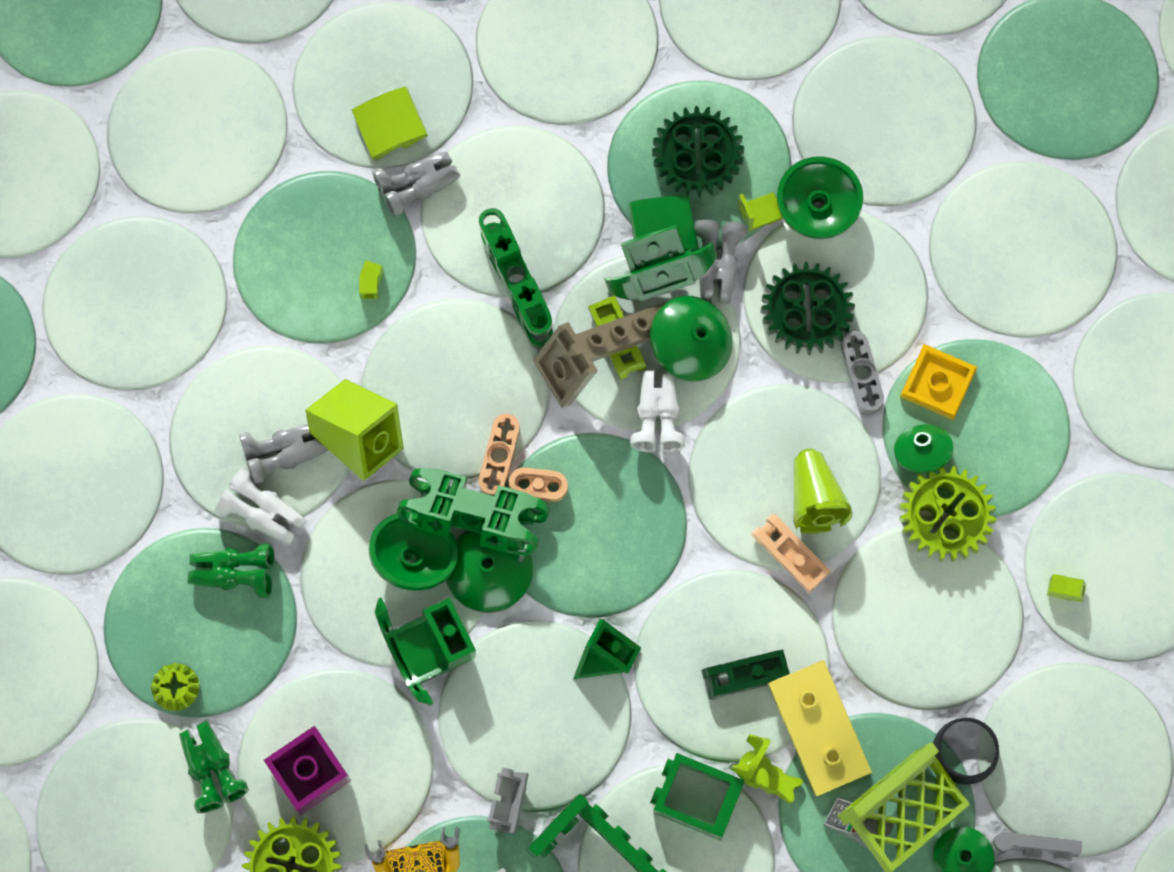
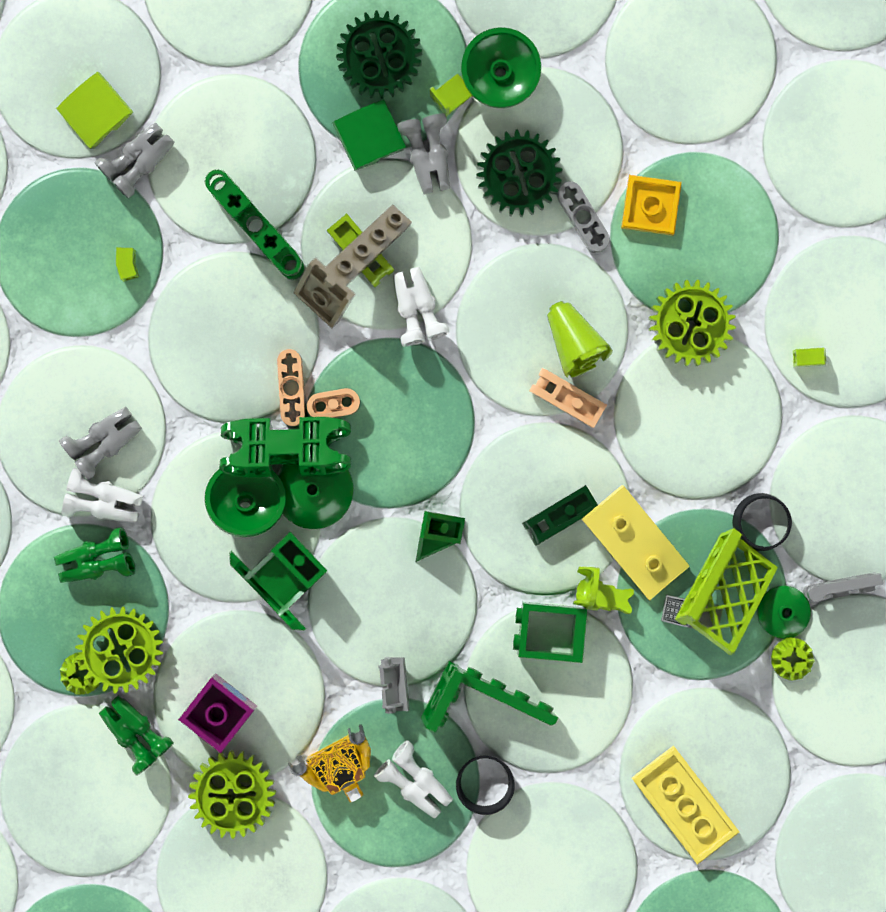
camera: 25 degrees left, 15 degrees up
lime slope [305,379,404,481] -> none
green plate [604,225,717,302] -> none
green dish [650,296,733,382] -> none
green dish [894,424,953,473] -> none
none -> lime gear [75,607,163,694]

